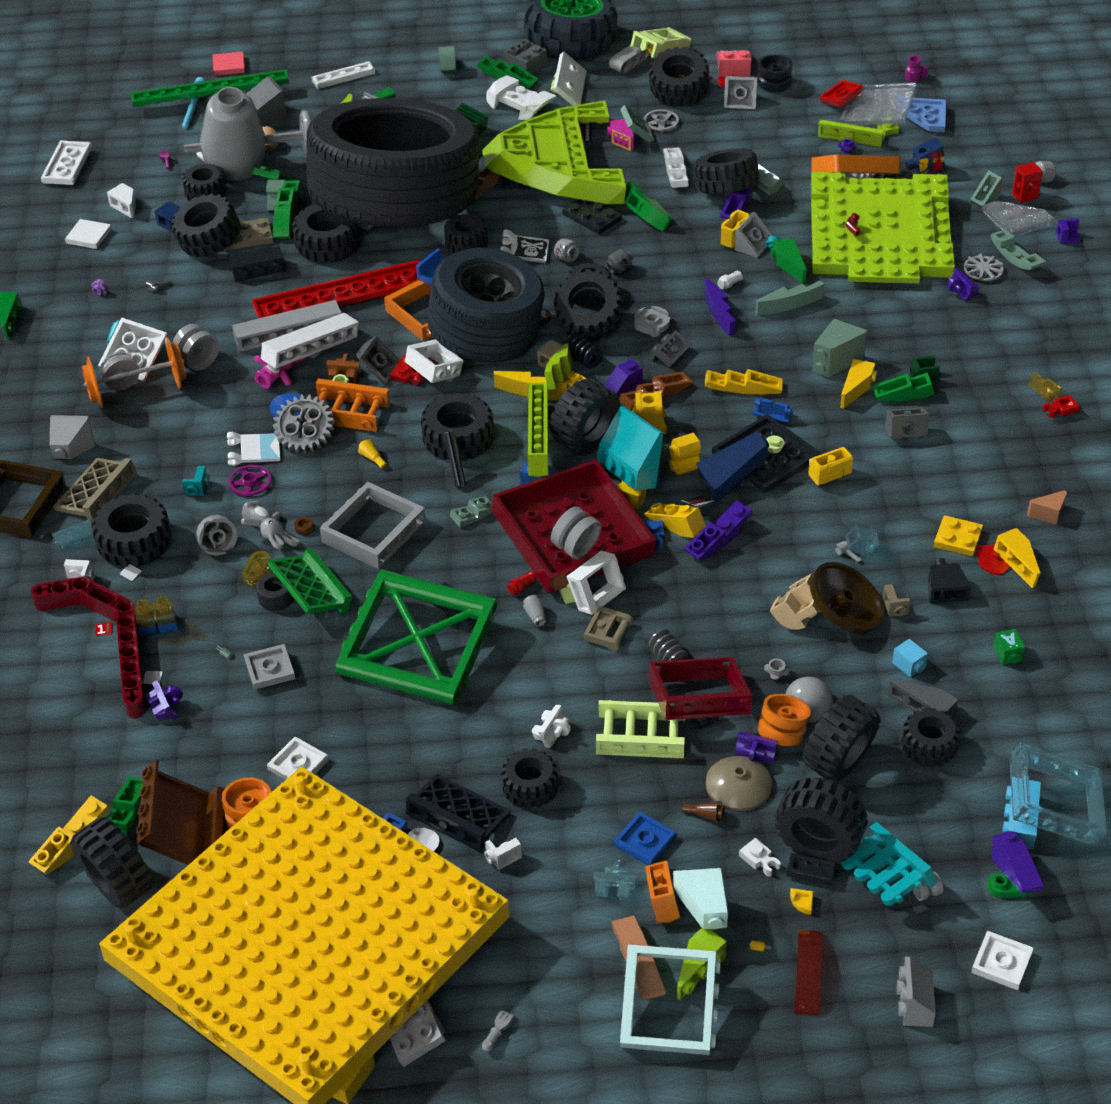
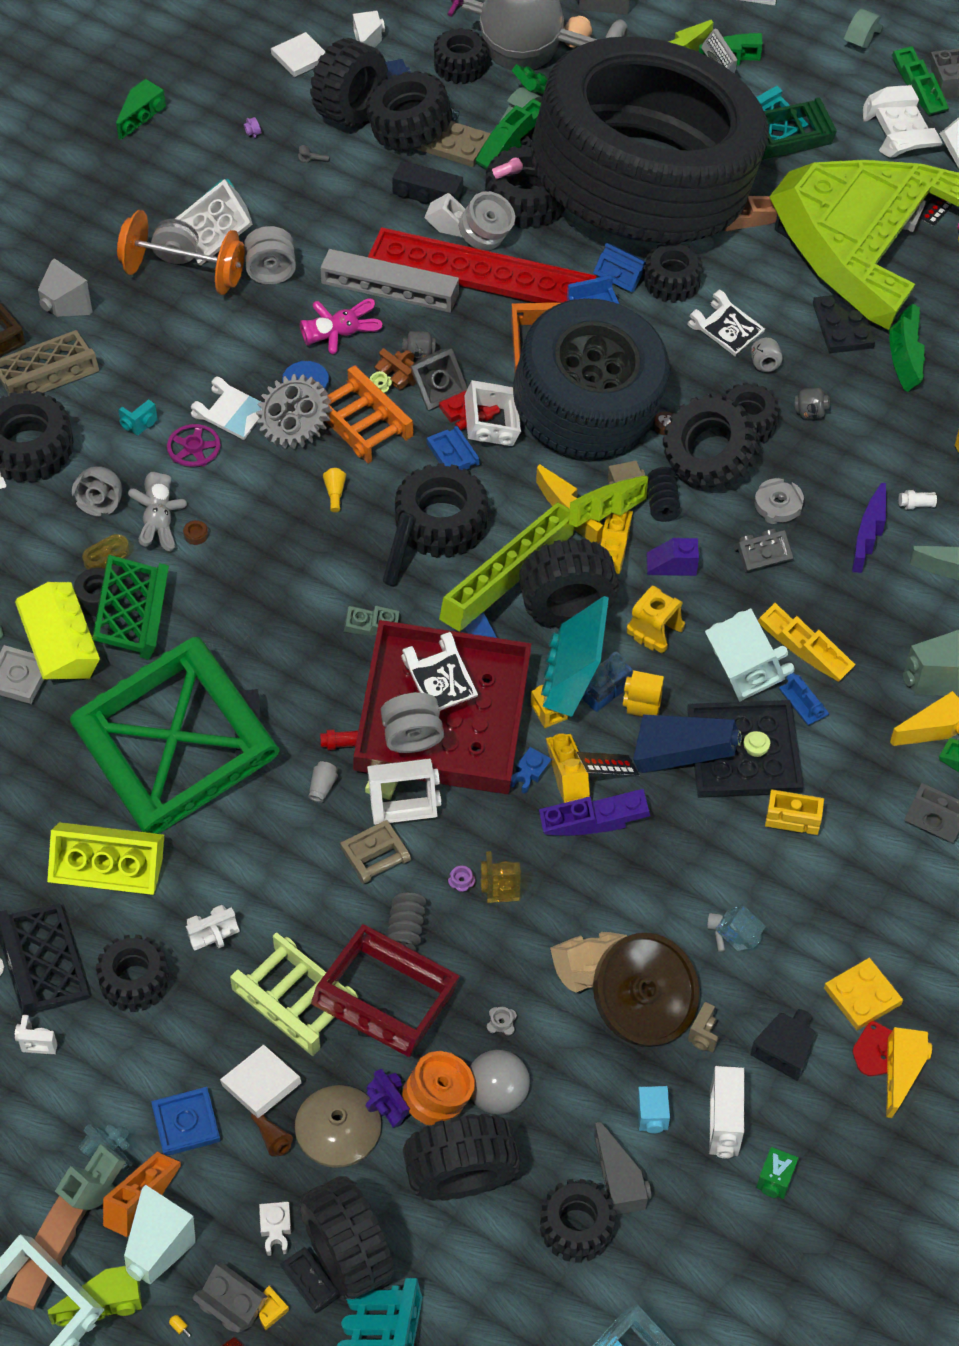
camera: 35 degrees right, 10 degrees up
white brick [261,313,359,368] -> none
light grey window [320,482,426,569] -> none
dark orange slope [619,372,693,410] -> none
none -> neon yellow slope [15,582,100,679]
none -> neon yellow slope [47,822,164,895]
none -> sand green brick [55,1144,126,1210]
none -> dark grey bracket [192,1262,268,1333]
none -> white tile [220,1045,301,1118]
none -> black tyre [310,38,388,127]
none -> flag [401,632,478,711]
none -> dark grey head [402,331,435,361]
none -> white slope [424,193,465,237]
none -> blue plate [427,426,479,470]
none -> medium lavender plate [448,866,475,892]
none -> light grey wheel [458,192,515,250]
none -> clear yellow bracket [481,851,521,903]
none -> bright pink arm [492,158,523,179]
none -> blue plate [593,243,646,292]
none -> light aqua container [705,609,795,702]
none -> white window [709,1066,744,1158]

